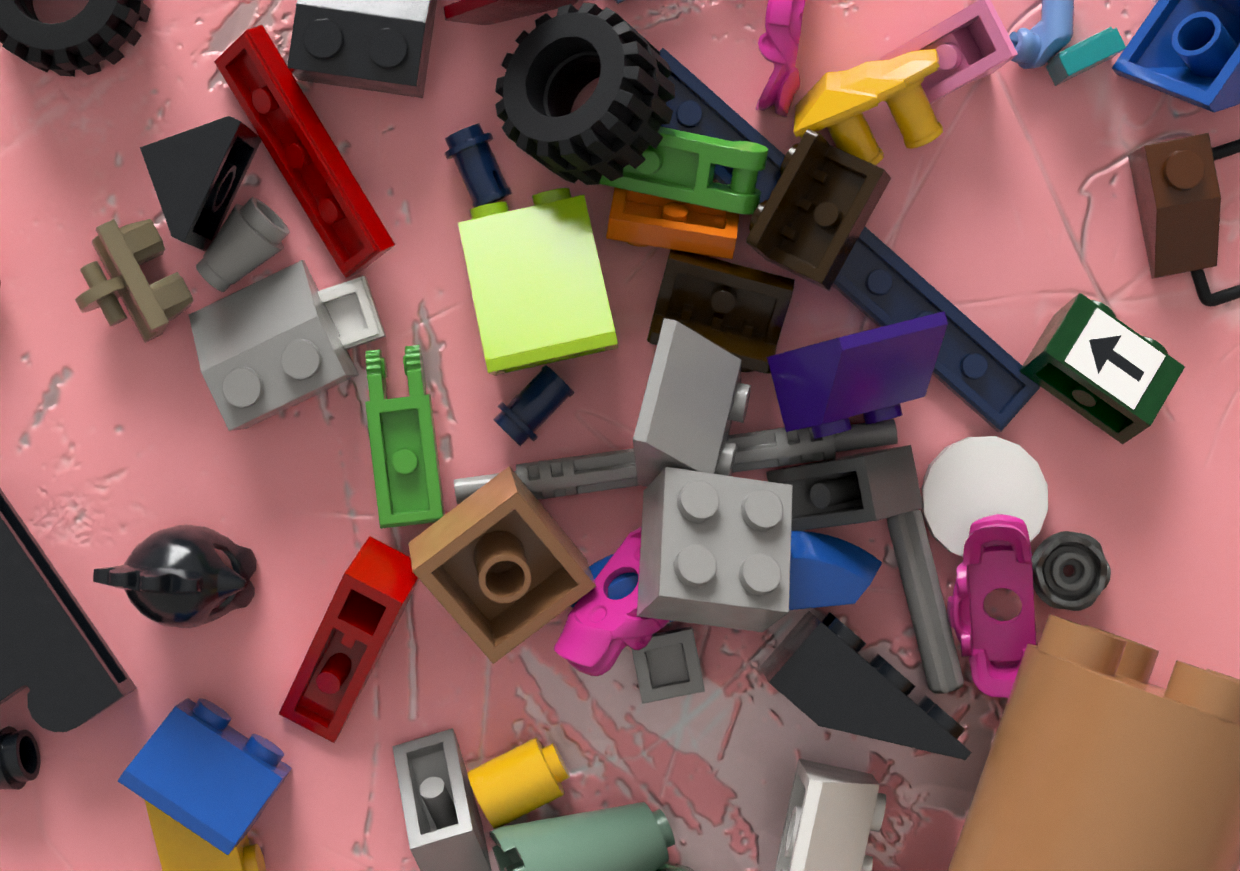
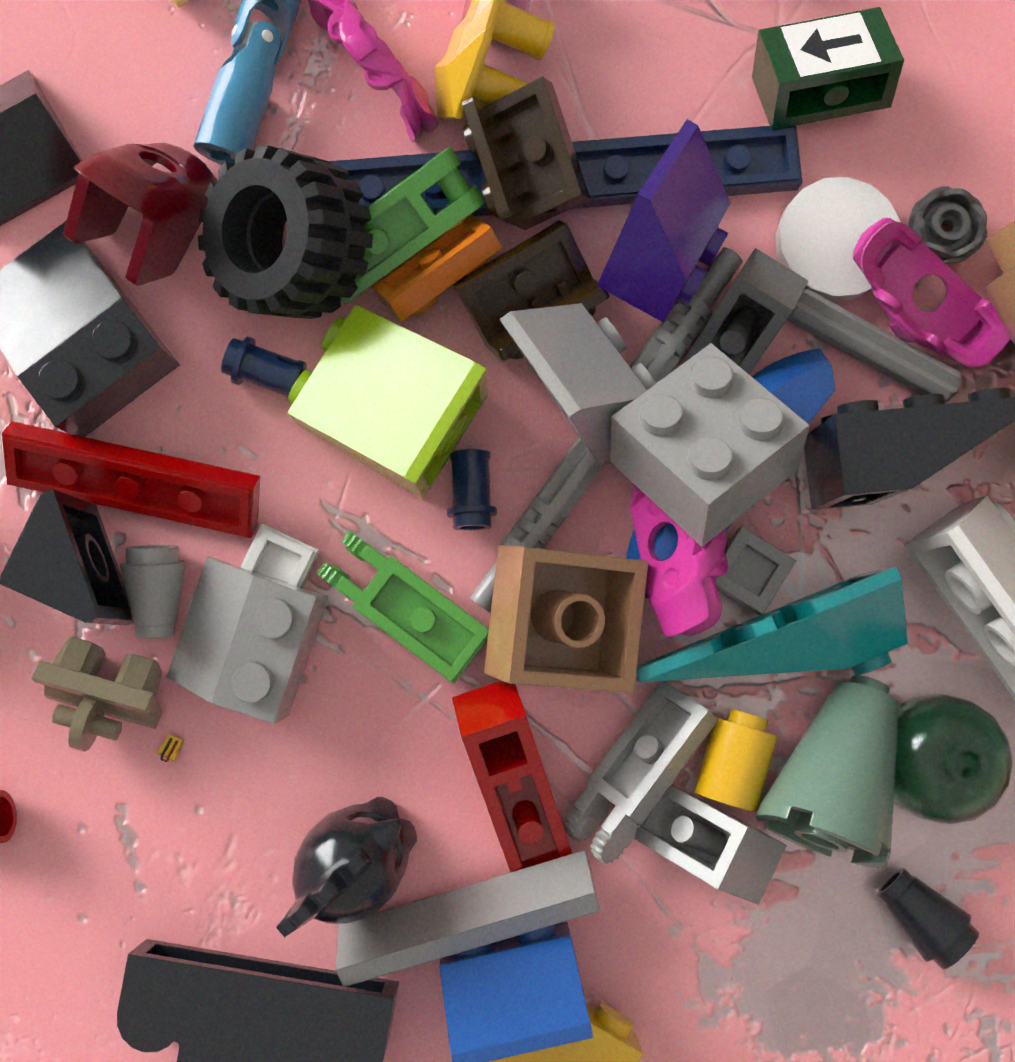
camera: 50 degrees left, 5 degrees down
none -> yellow piece [156,733,184,762]
none -> light grey tile [336,850,600,987]
none -> light grey hinge [563,681,718,864]
none -> teal wedge [635,567,908,682]

